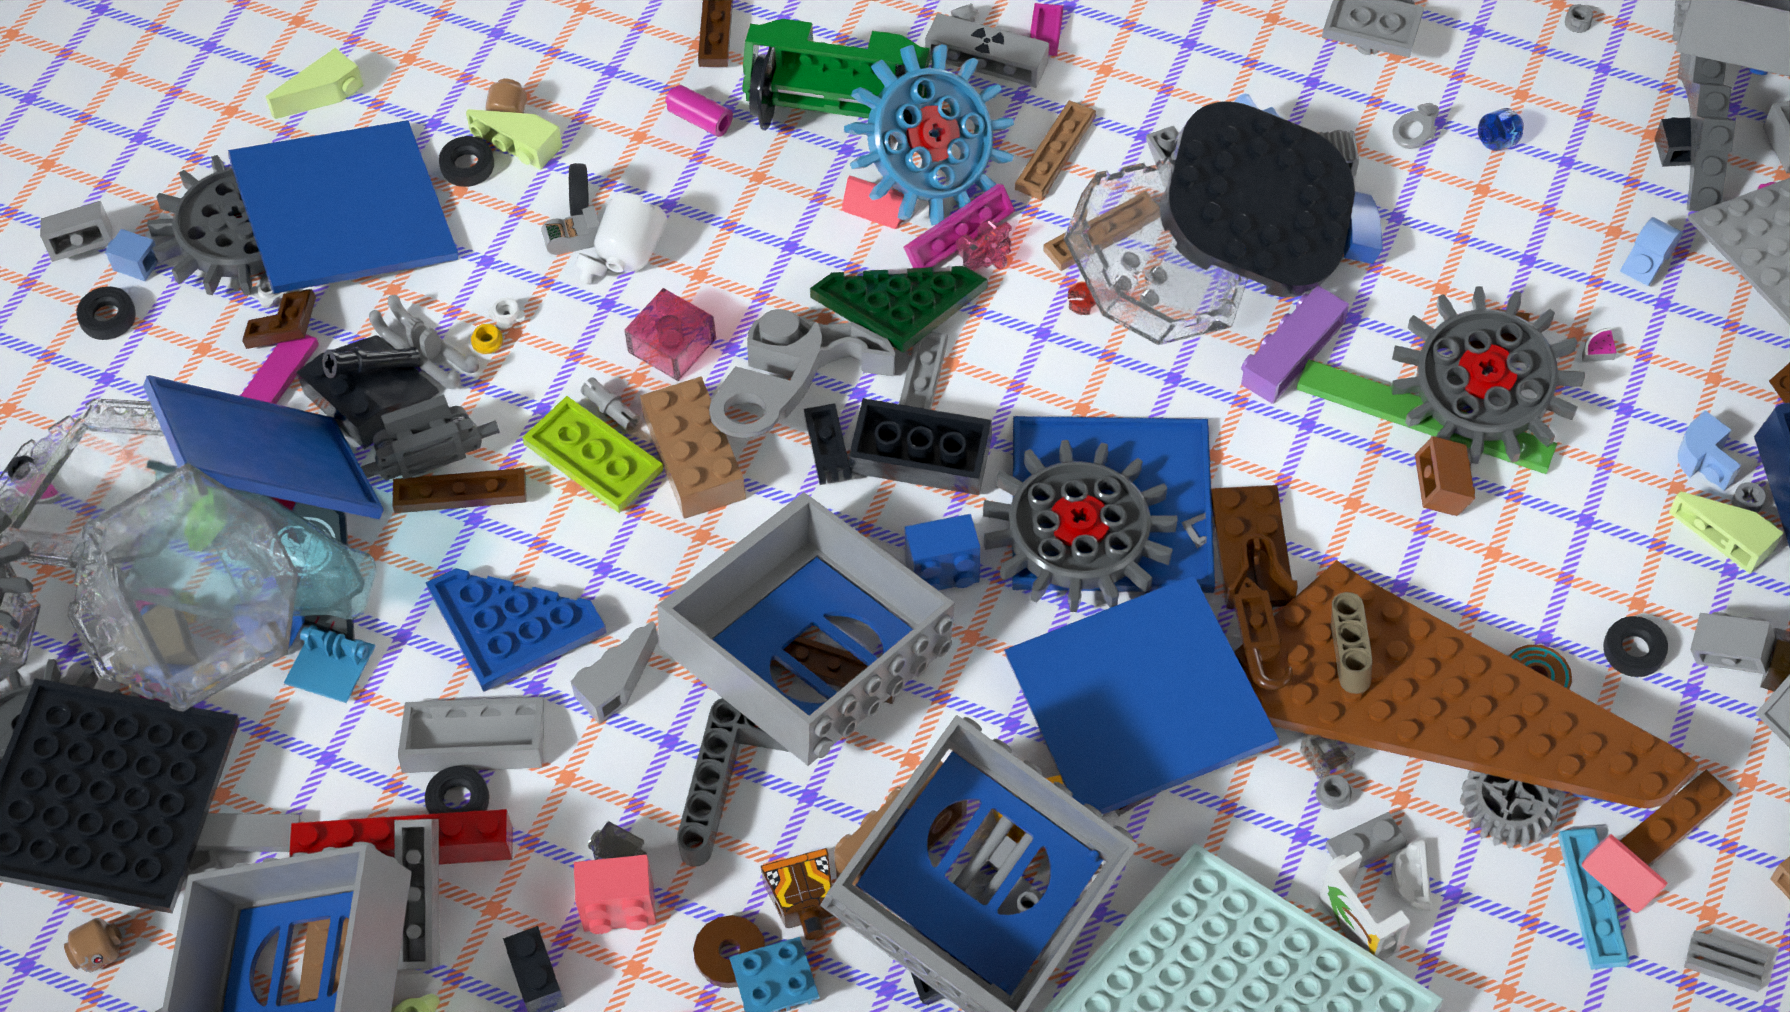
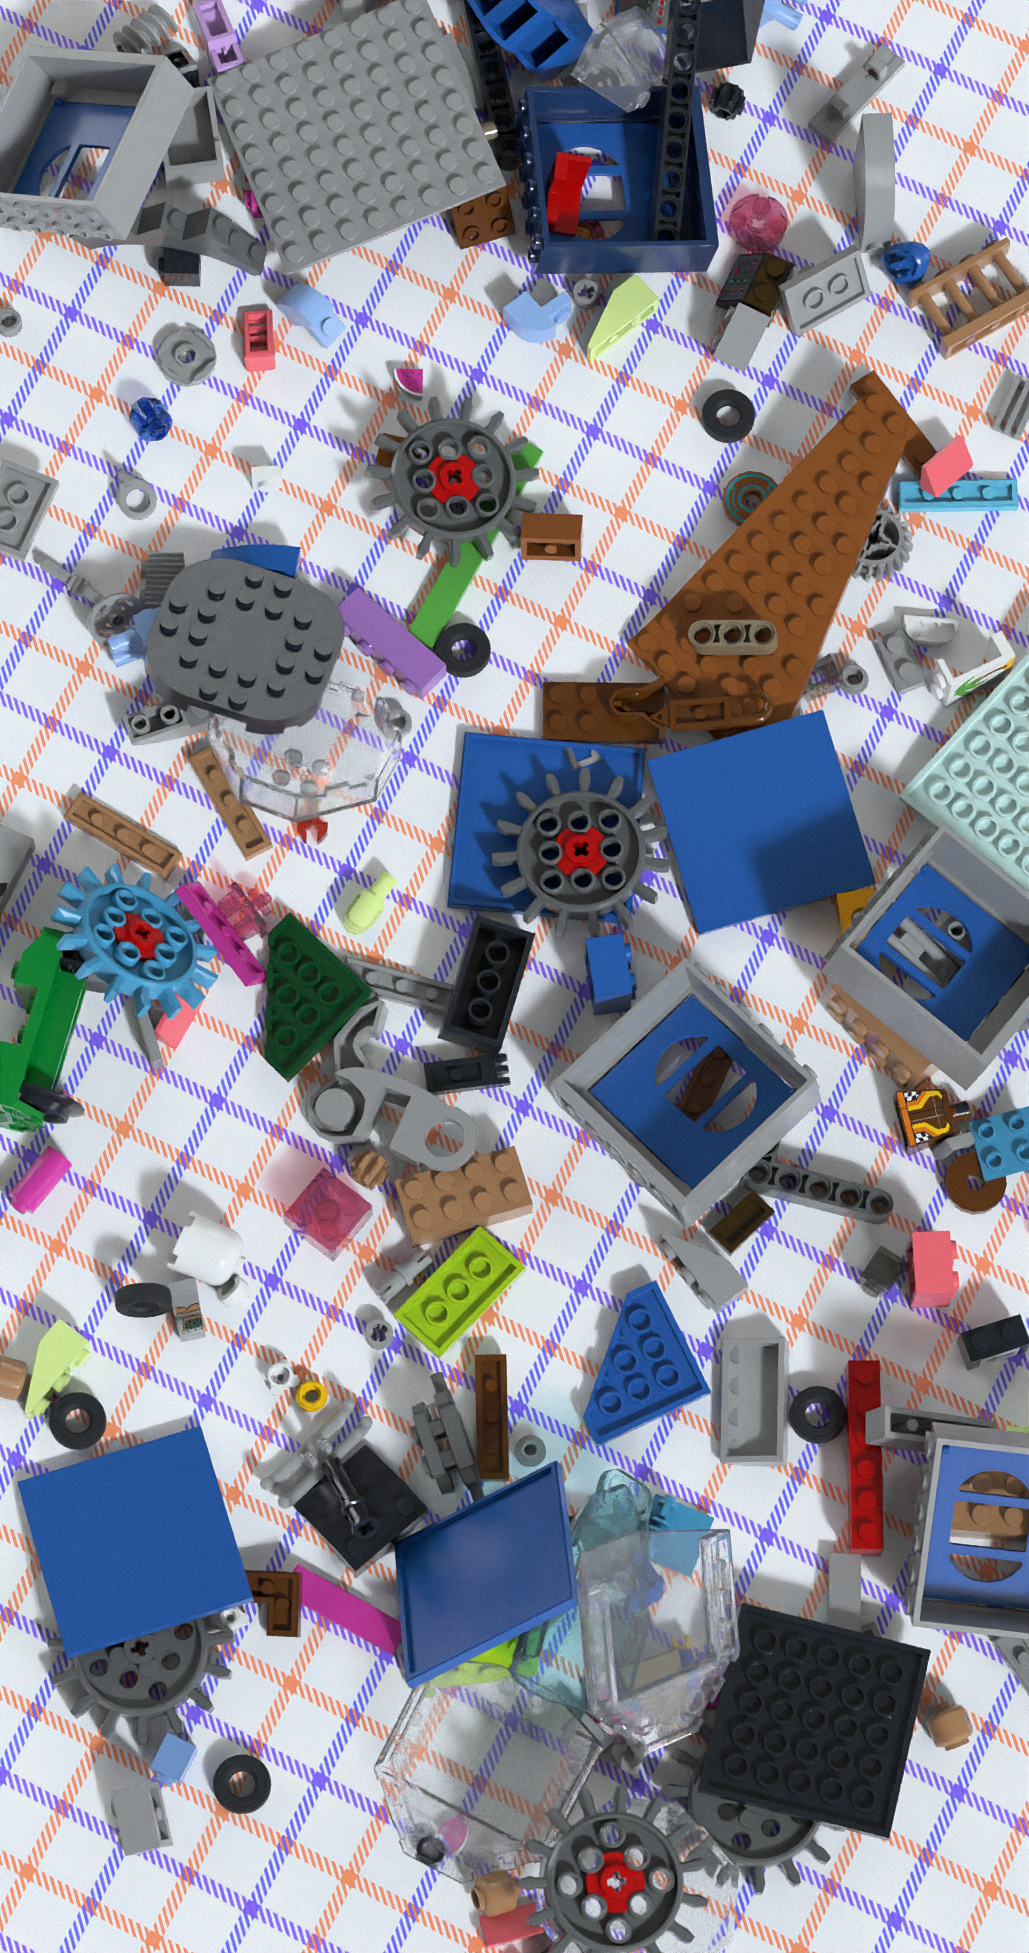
camera: 90 degrees left, 15 degrees up
none -> light grey dish [40,558,145,647]
none -> light grey tile [133,1005,165,1070]
none -> light grey tile [157,329,217,387]
none -> coral slope [243,309,276,372]
none -> white plate [251,465,283,492]
none -> yellowish green arm [343,871,397,935]
none -> medium nougat gear [349,1149,389,1190]
none -> light grey bush [365,1319,393,1350]
none -> light grey axle [385,709,412,739]
none -> black tyre [437,623,491,678]
none -> light grey plate [514,1435,546,1467]
none -> dark brown tile [708,1190,775,1256]
none -> light grey tile [932,1131,975,1161]

